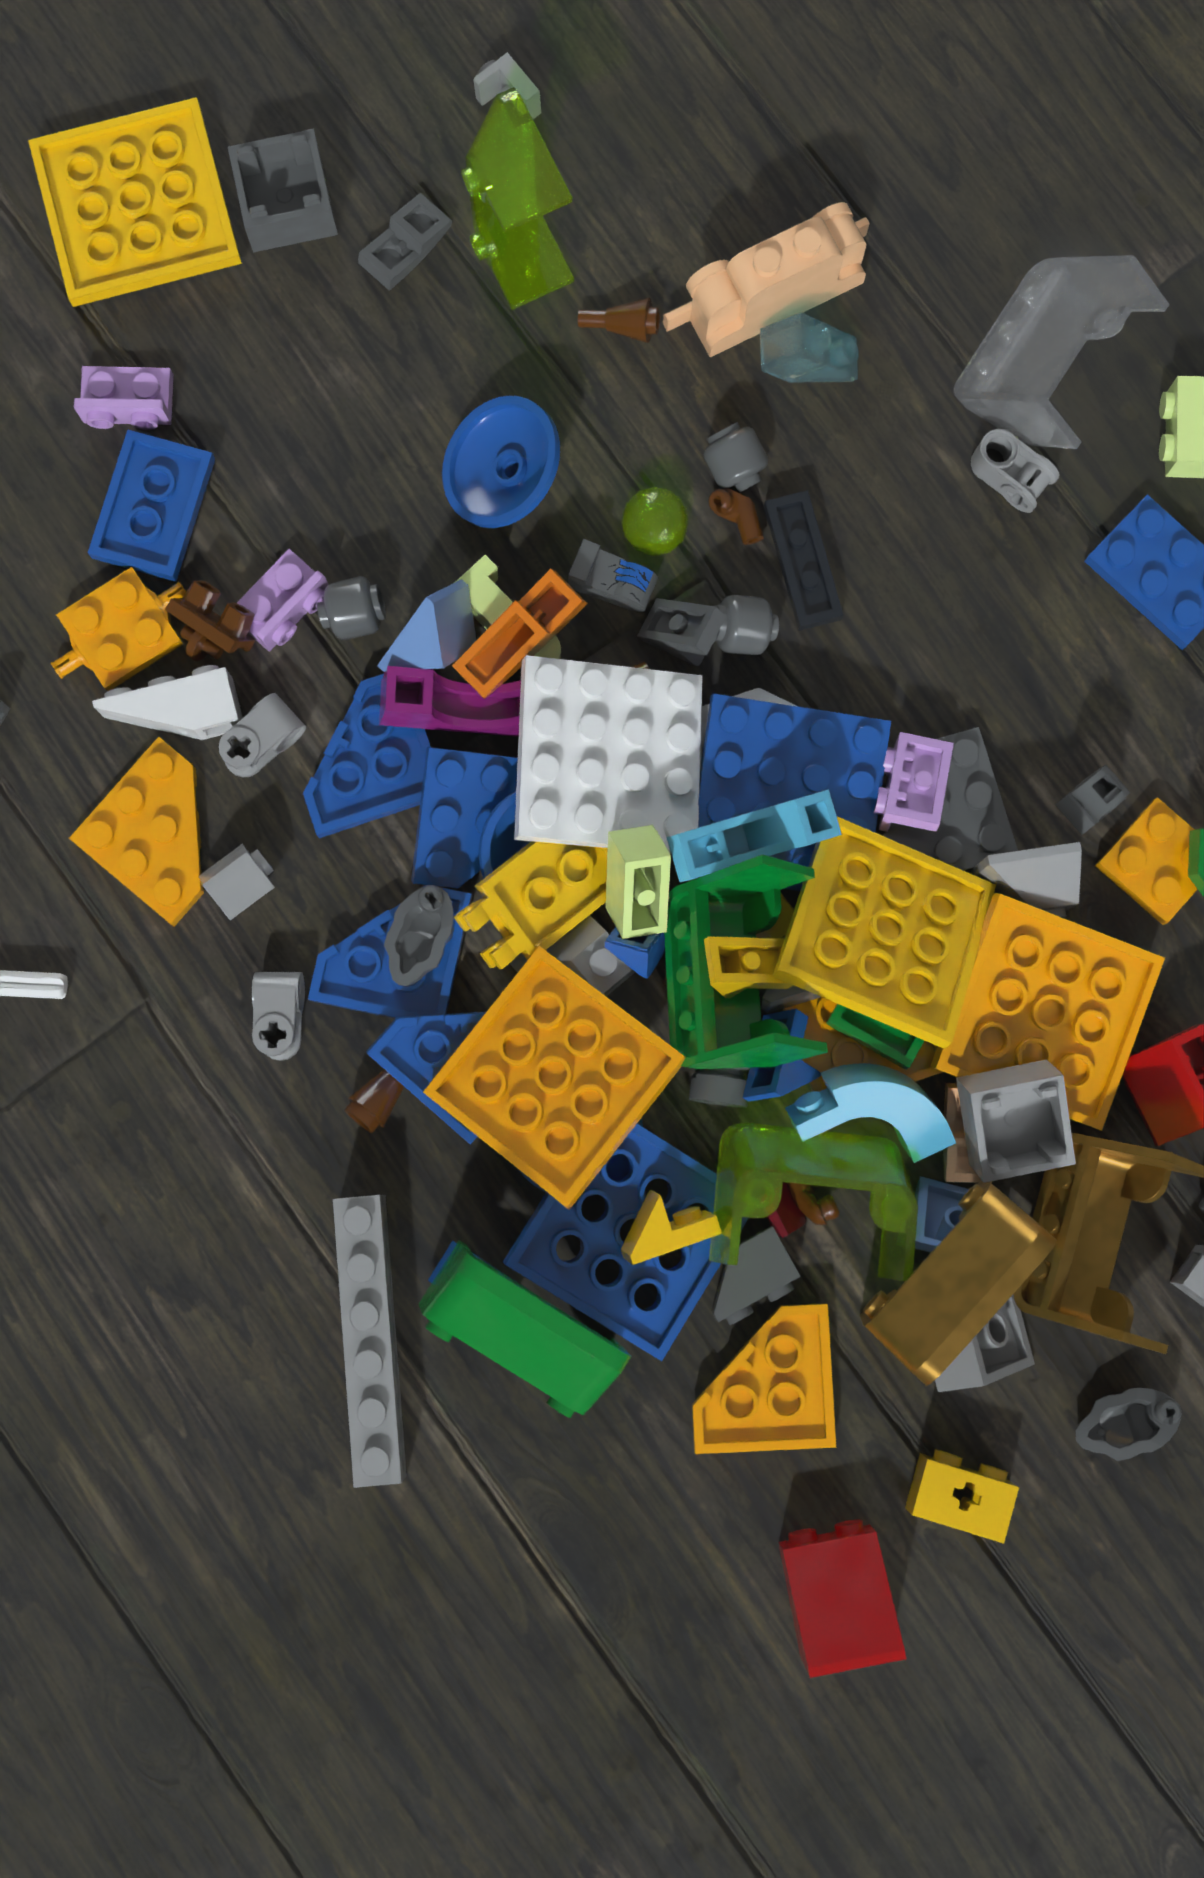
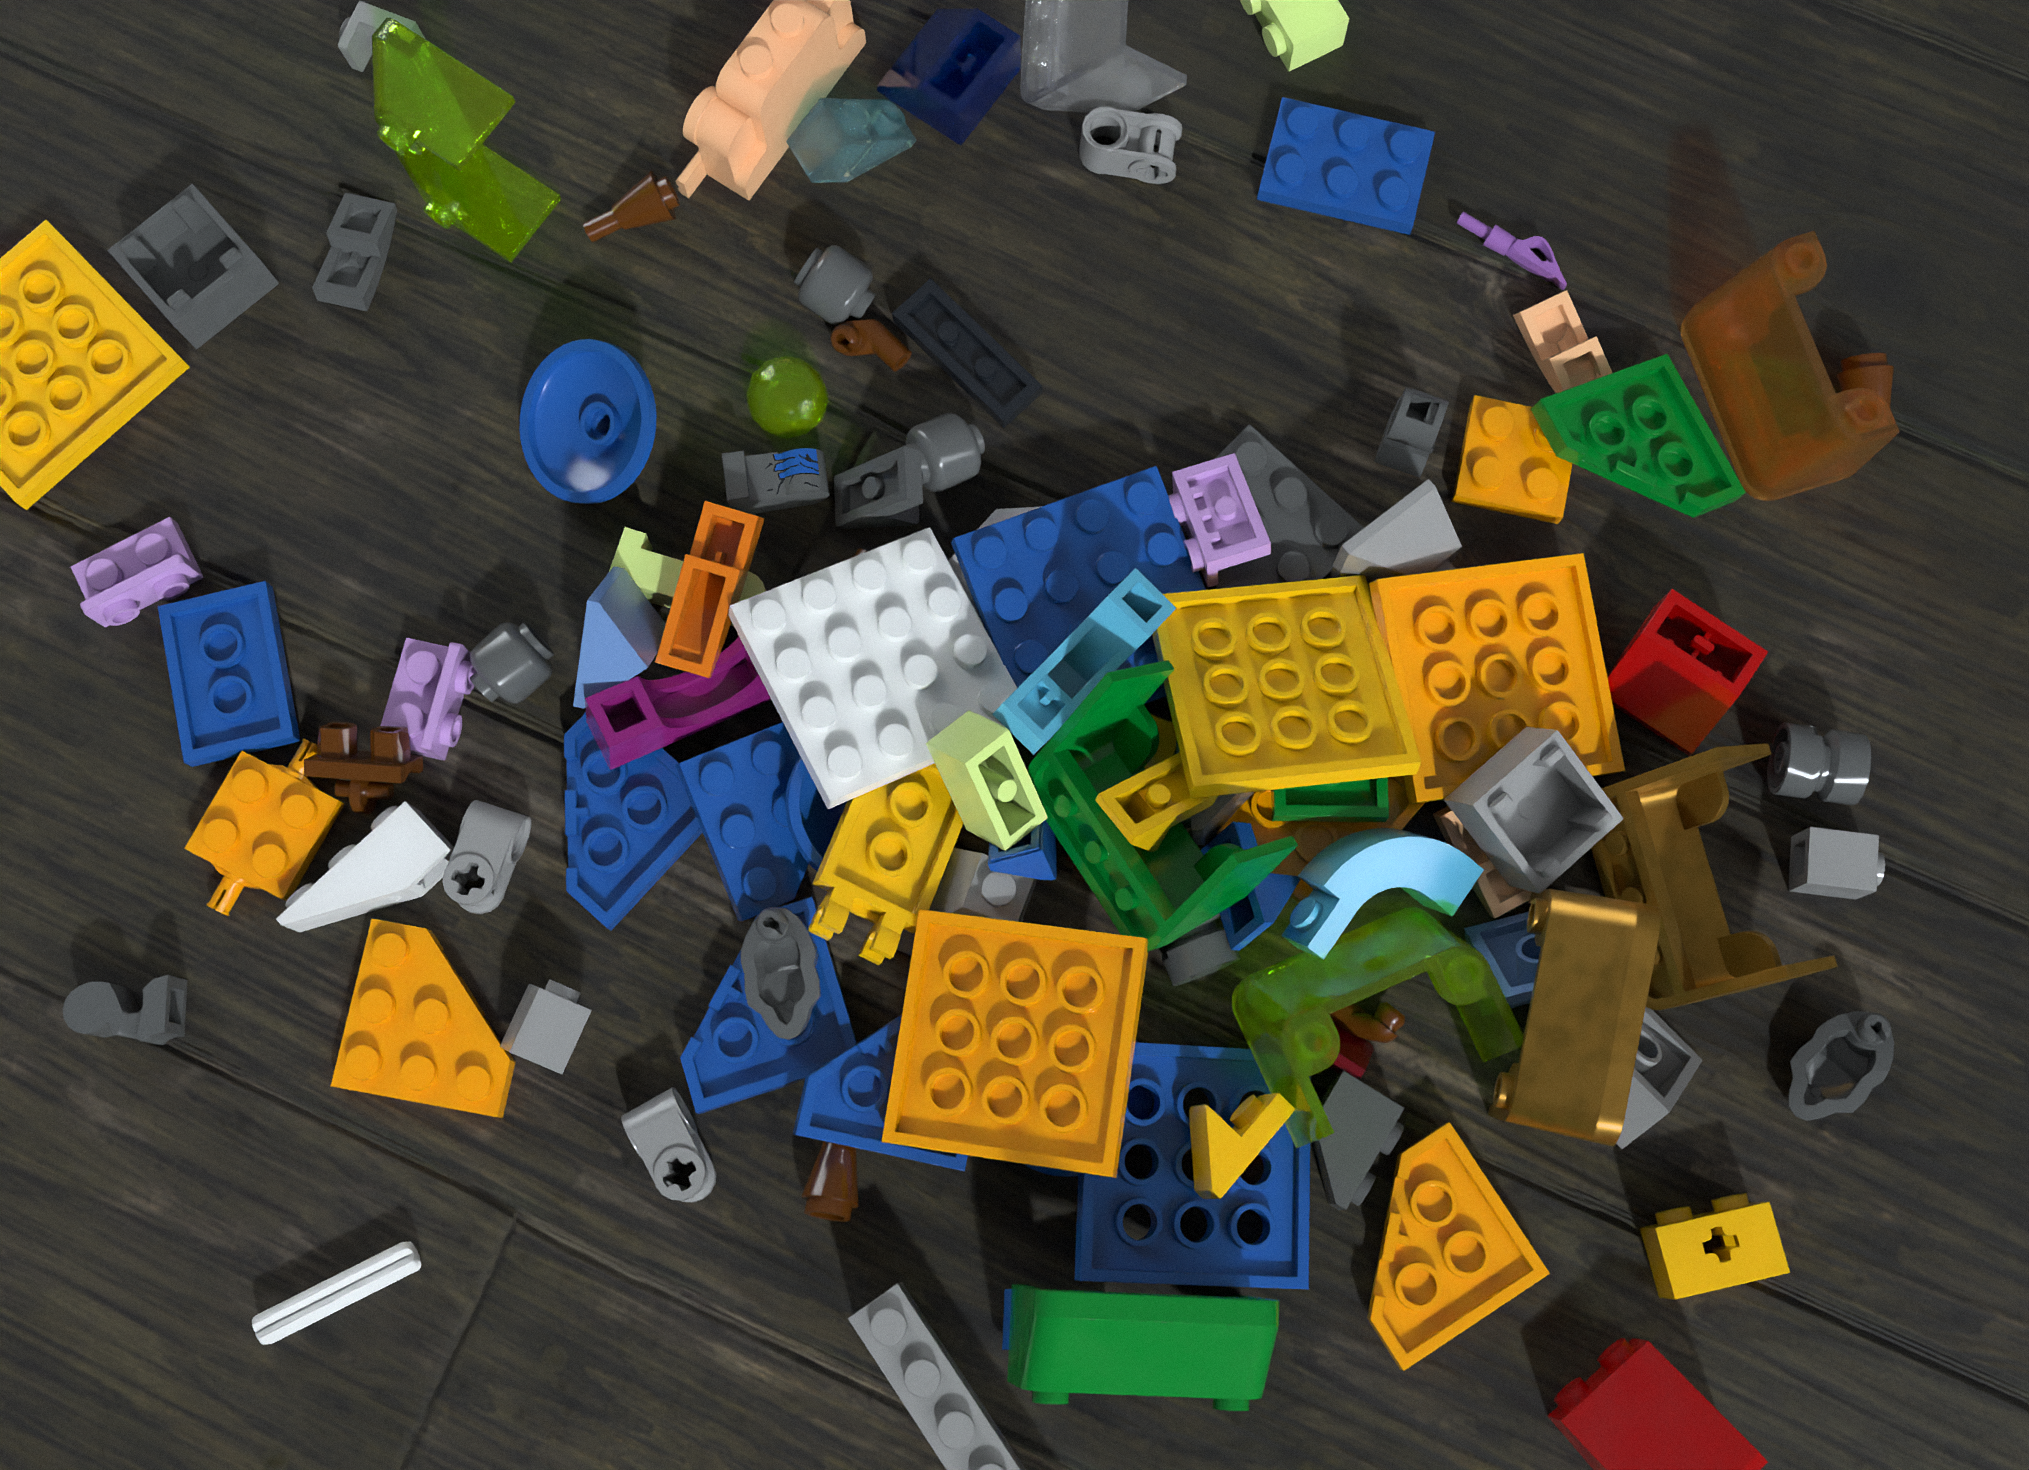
camera: 25 degrees left, 5 degrees down
none -> clear blue slope [876,8,1021,146]

